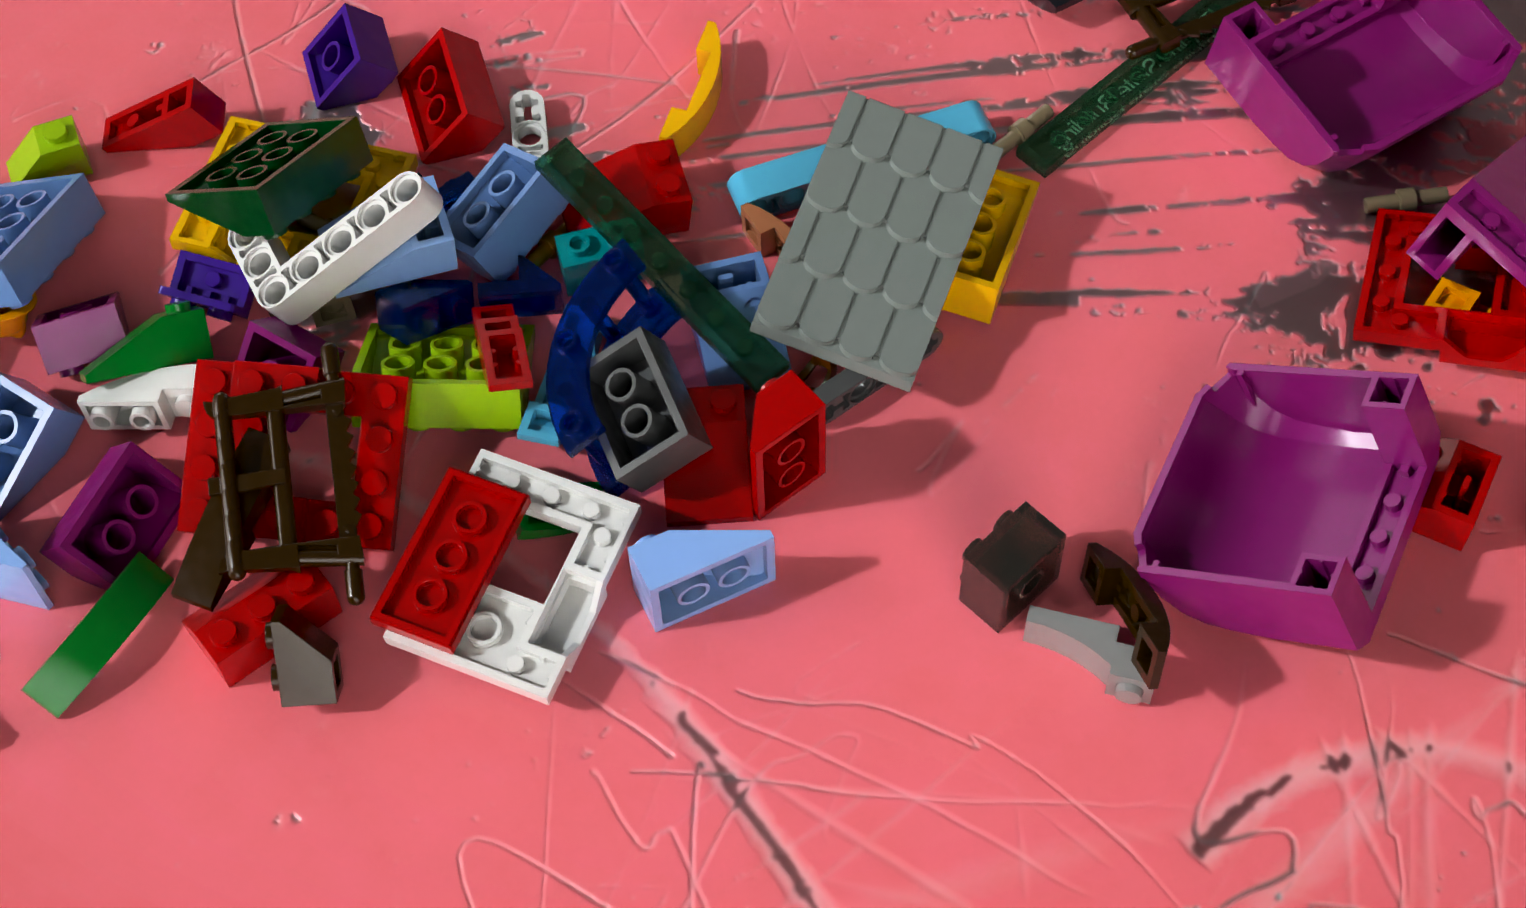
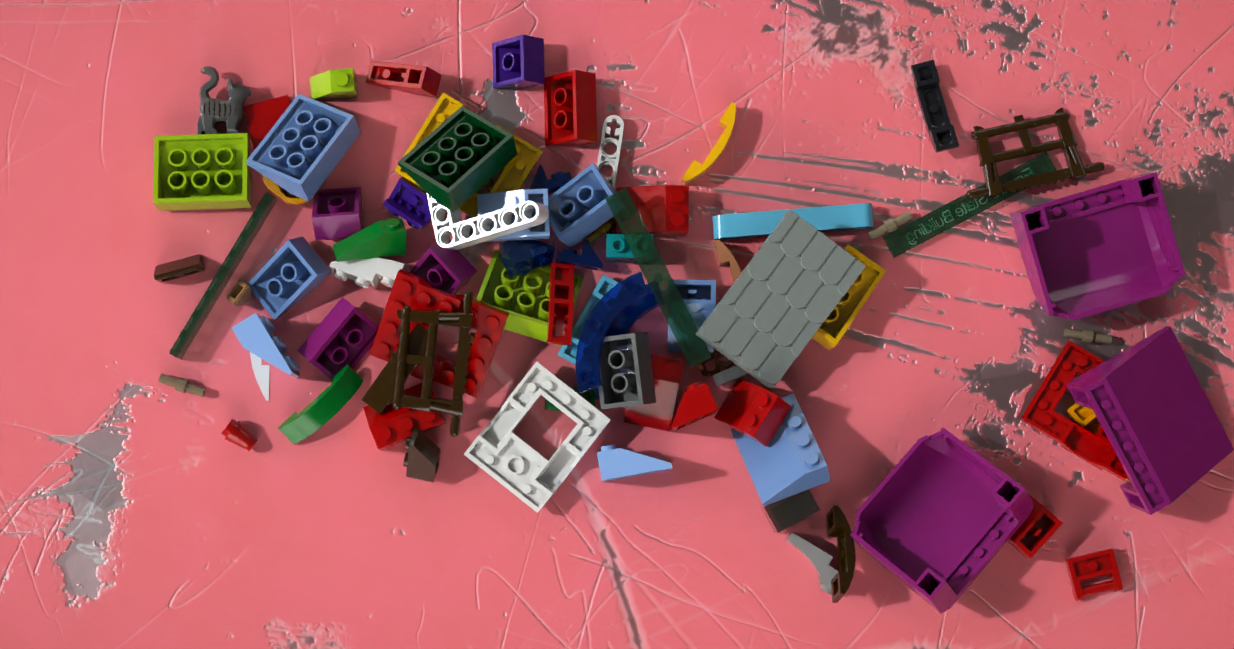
camera: 15 degrees right, 25 degrees up
red tile [369,467,531,655] -> none
none -> red slope [714,378,791,447]
none -> medium blue slope [731,393,831,506]

